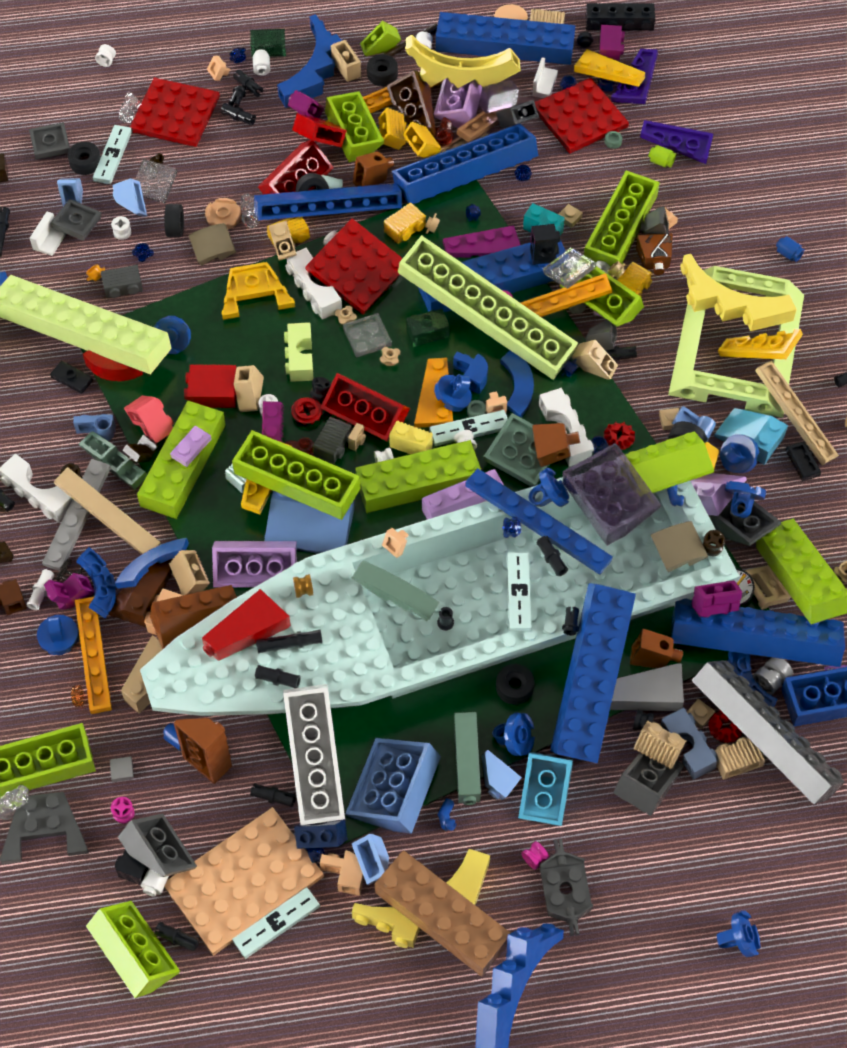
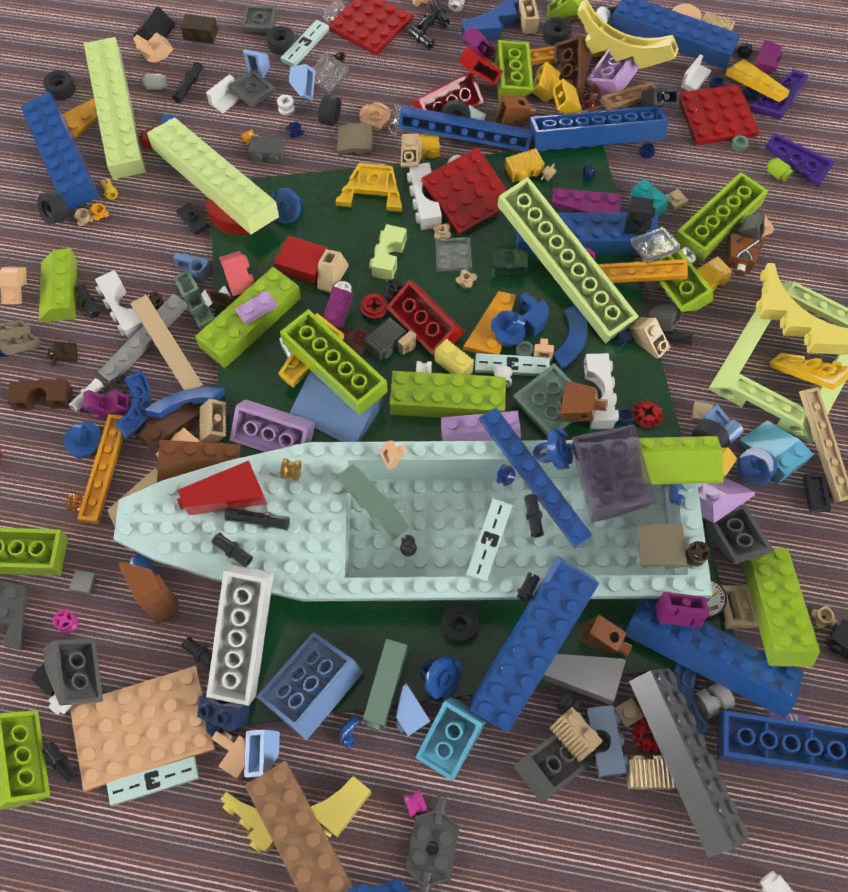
camera: 20 degrees right, 5 degrees up
brick [479,79,519,113] -> none
black brick [585,3,655,31] -> none
tan plate [608,261,626,278] -> none
blue tile [725,481,767,518] -> none

